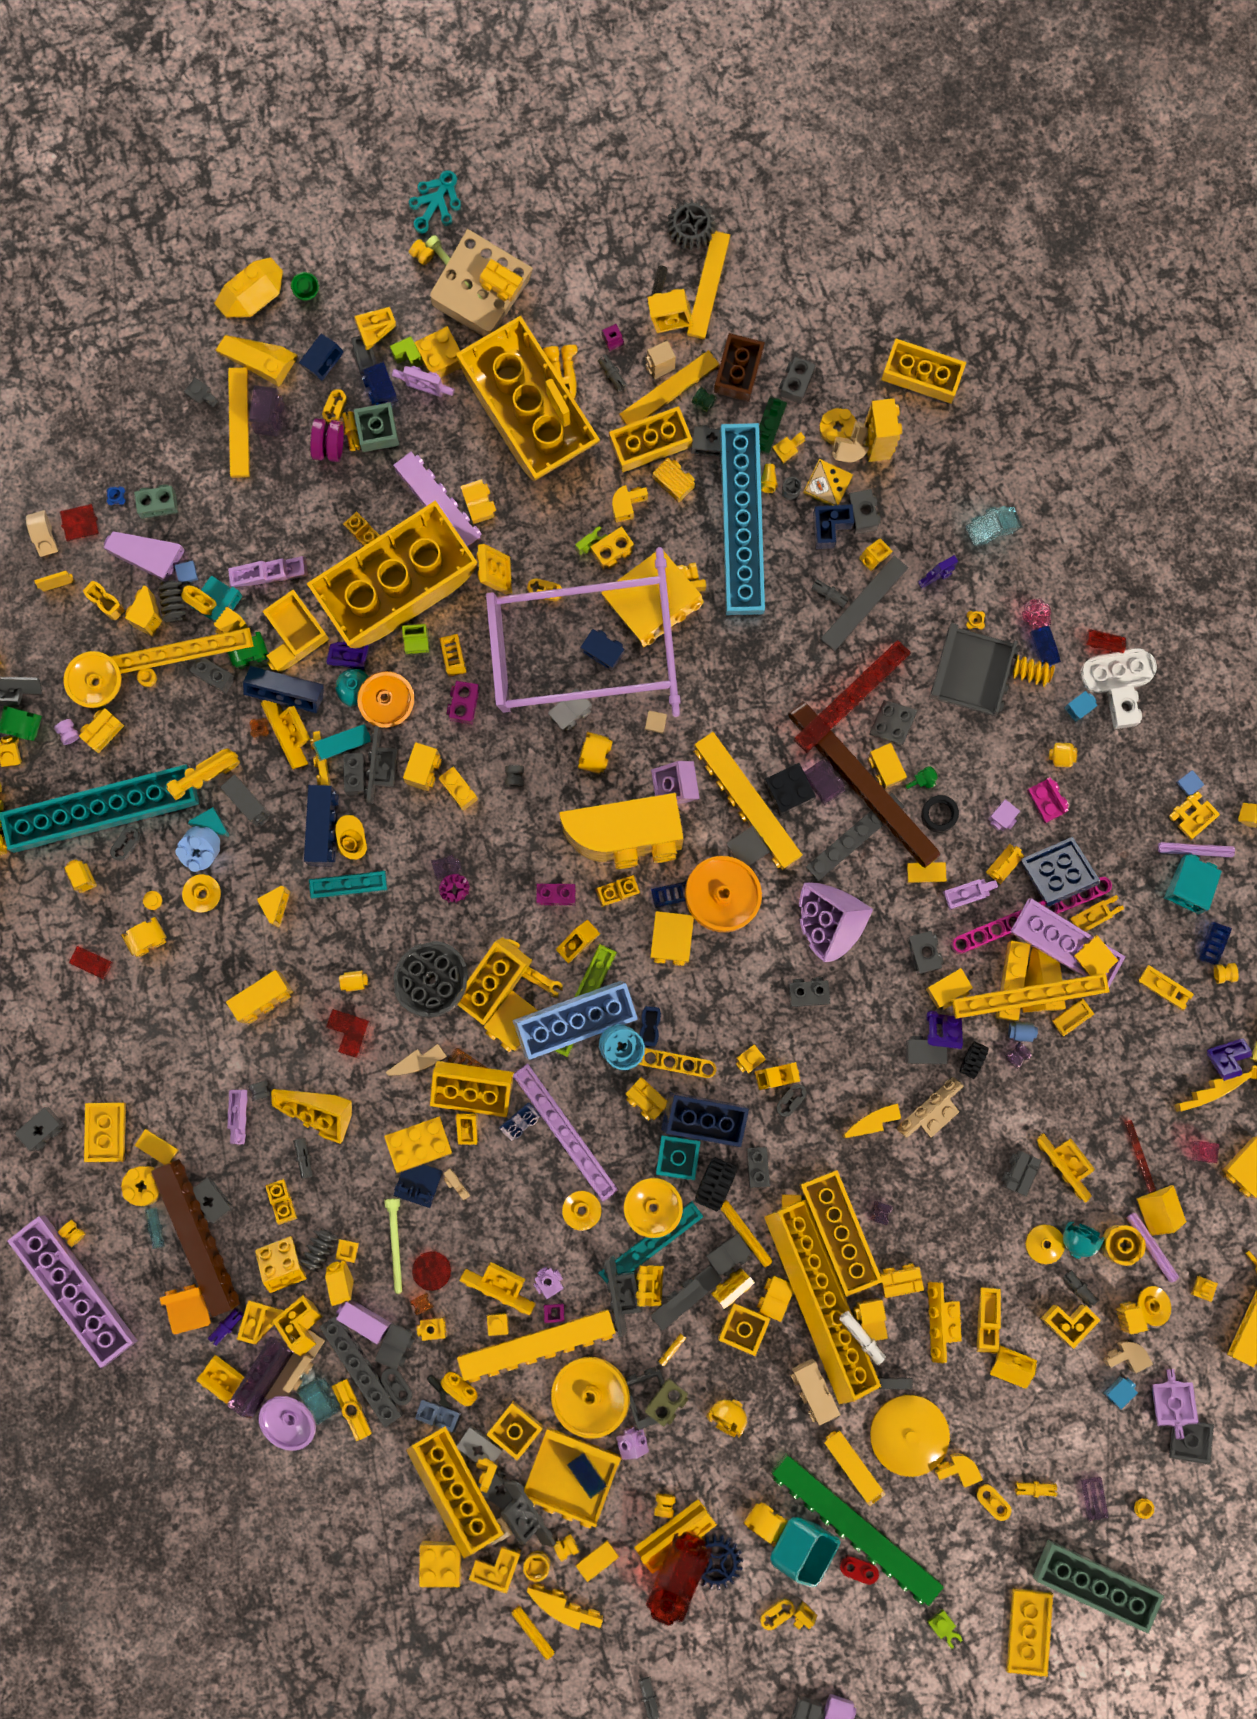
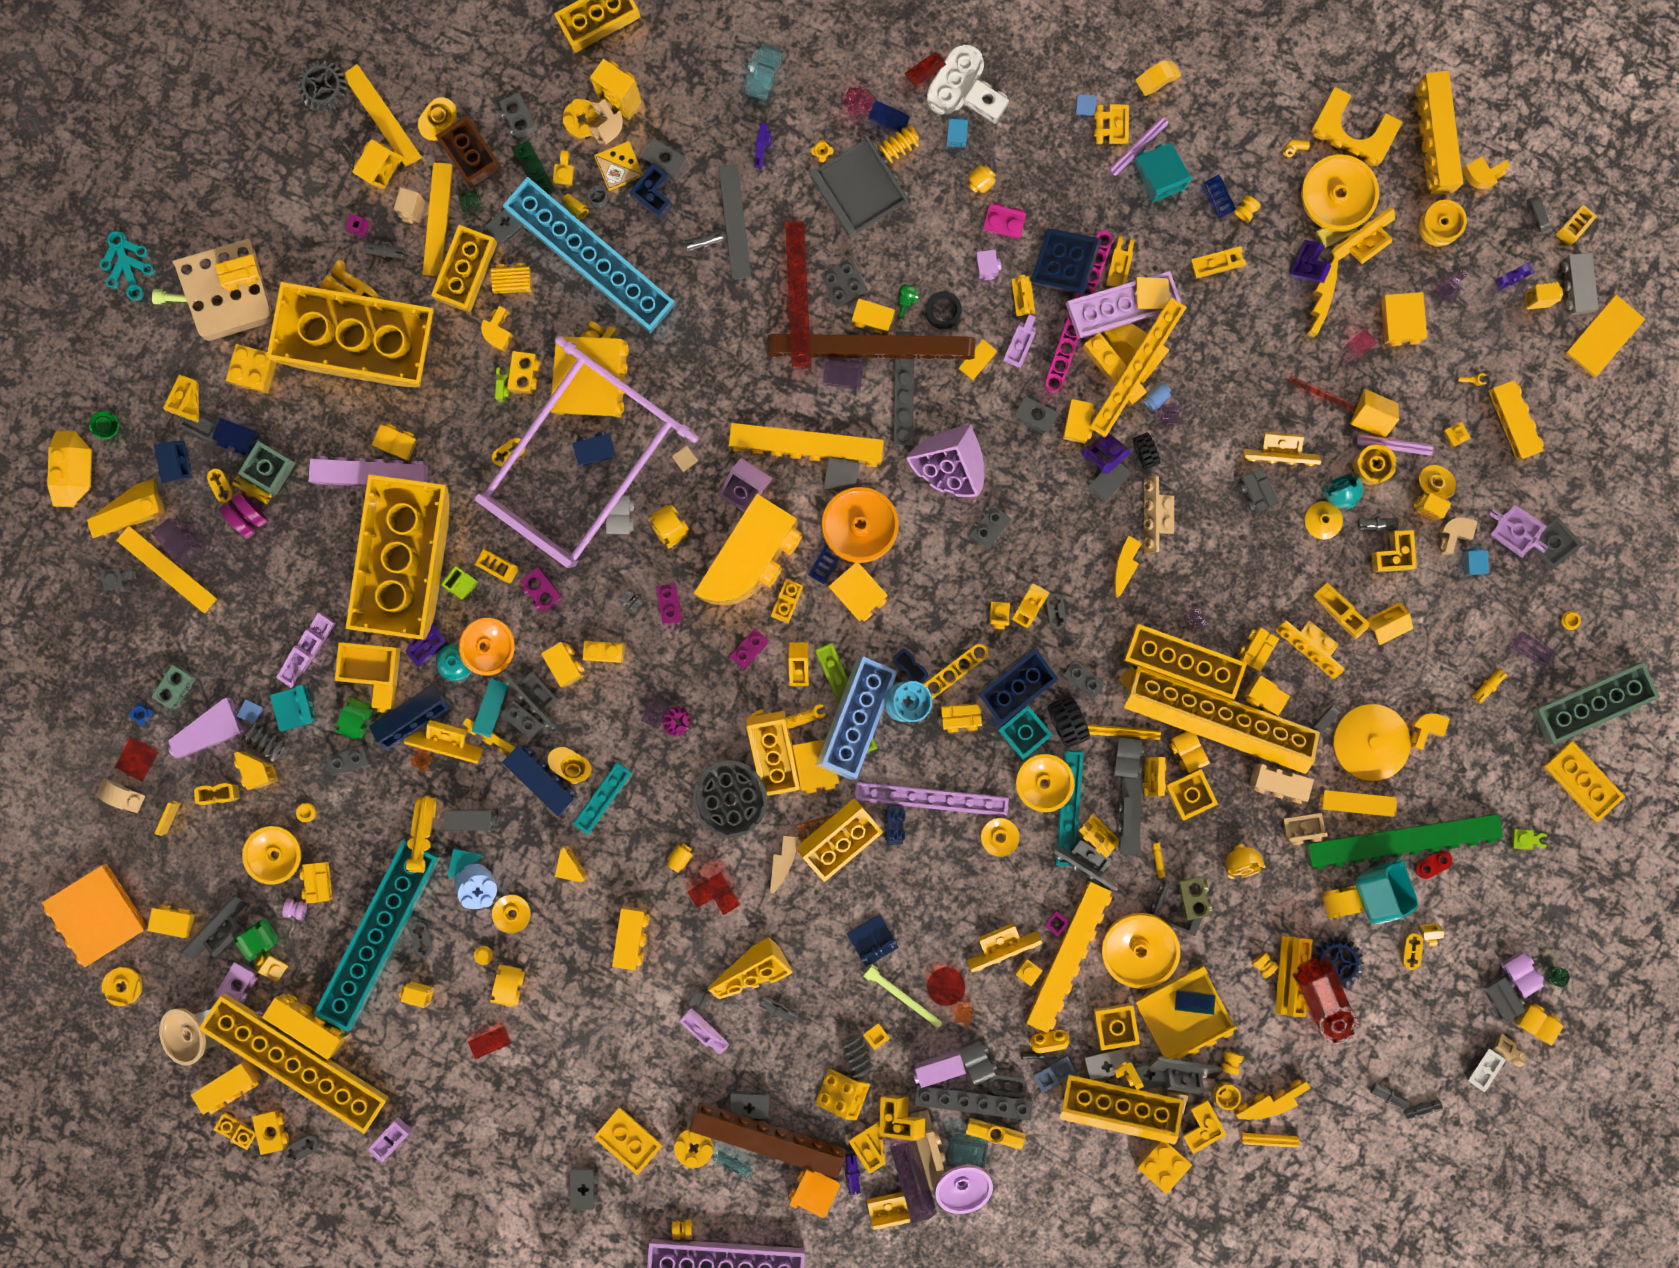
camera: 45 degrees left, 5 degrees up
yellow tile [110,628,254,674] -> none
yellow tile [134,1129,179,1165] -> none
yellow plate [181,586,217,615] -> none
yellow brick [214,607,248,634] -> none
yellow slope [265,1179,297,1225] -> none
yellow slope [325,1260,354,1306] -> none
yellow slope [343,511,380,546] -> none
yellow plate [384,1116,452,1173] -> none
lime piece [390,336,423,367] -> none
lavender plate [392,366,455,397] -> none
yellow wheel [409,239,435,266] -> none
yellow brick [417,1317,447,1341] -> none
tan plate [443,1169,470,1200] -> none
yellow slope [456,1114,478,1145] -> none
yellow plate [476,544,512,594] -> none
lavender brick [534,1267,564,1299] -> none
yellow tile [545,379,571,427] -> none
yellow tile [575,1540,619,1582] -> none
lavender brick [616,1427,649,1460] -> none
black brick [763,763,816,816] -> none
white pin [839,1311,886,1365] -> none
yellow bracket [859,538,893,571] -> none
yellow plate [976,1484,1011,1521] -> none
yellow tile [1051,998,1094,1037] -> none
none -> yellow piece [418,97,457,141]
none -> magenta brick [656,583,683,625]
none -> tan bracket [1282,813,1328,845]

